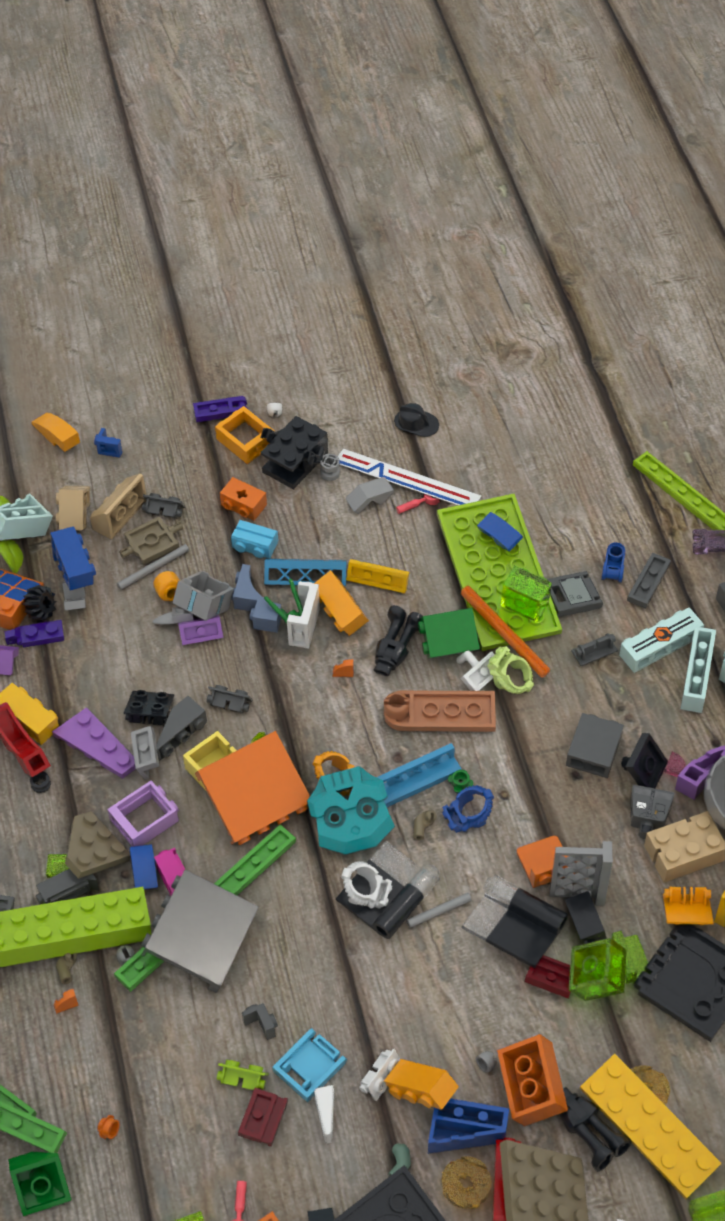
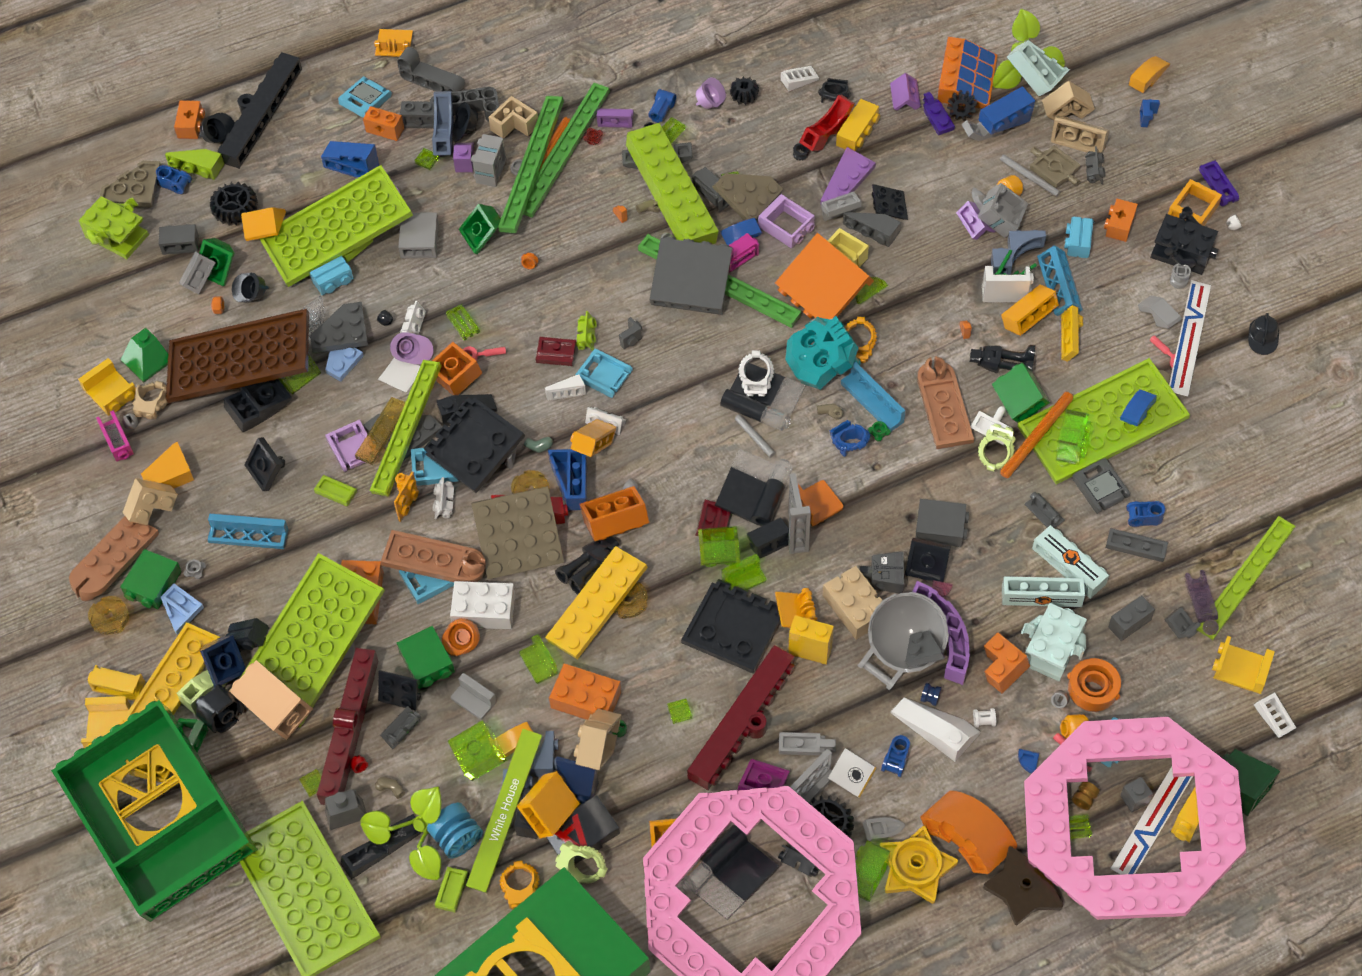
camera: 80 degrees right, 5 degrees up
dark grey hinge [206,685,253,713] -> none

